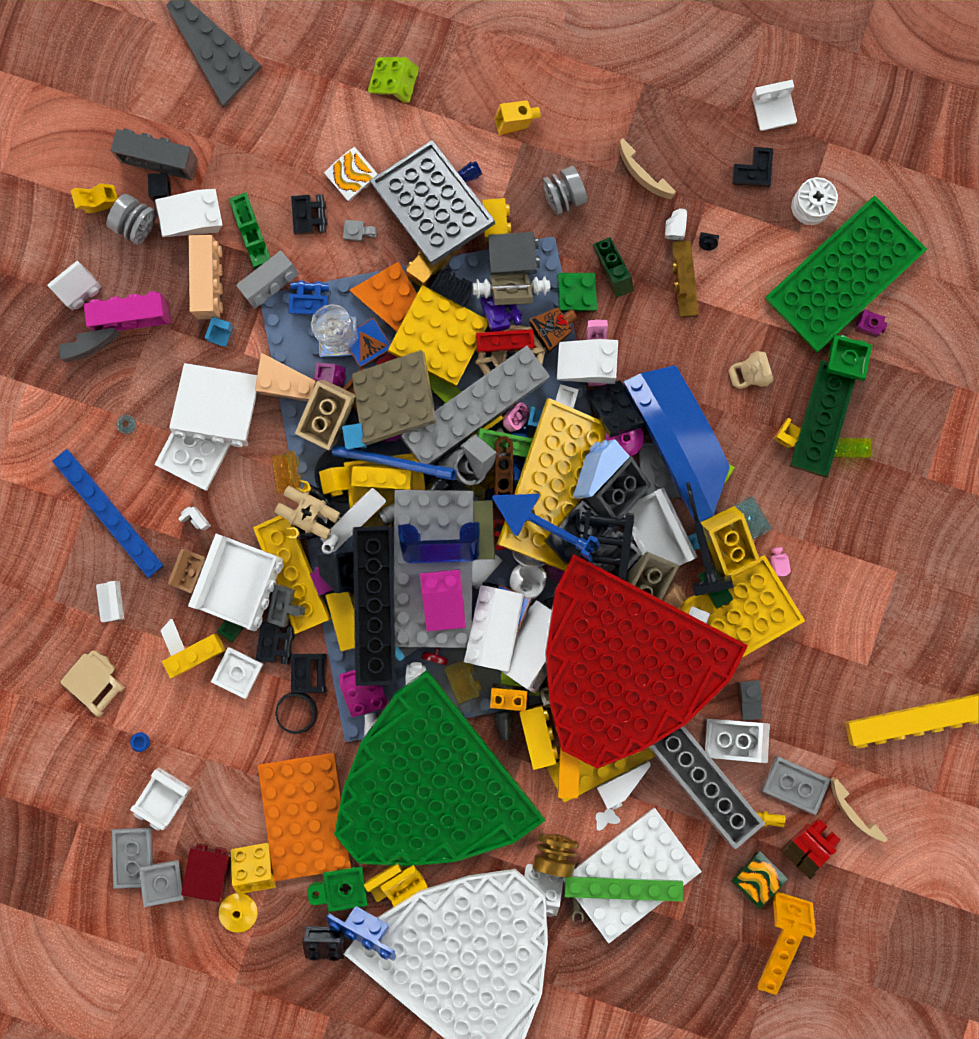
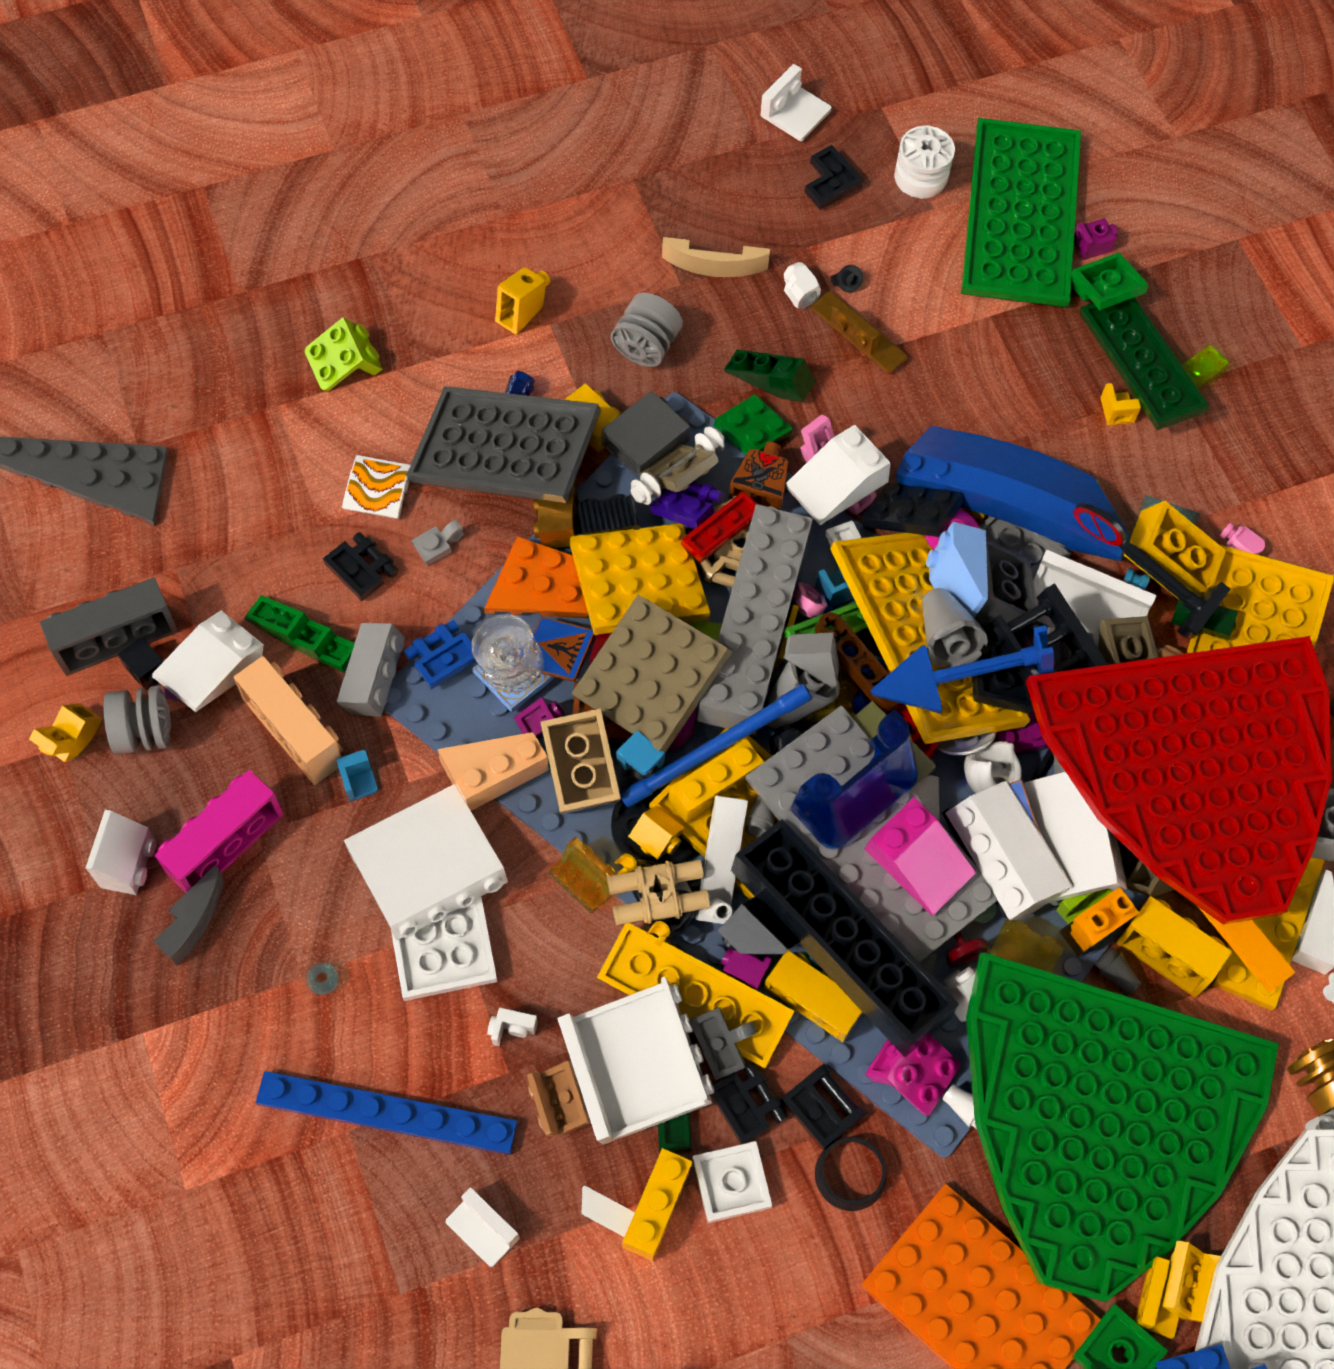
camera: 45 degrees left, 20 degrees down
tan piece [728,351,774,389] -> none
none -> light grey cone [922,588,988,668]

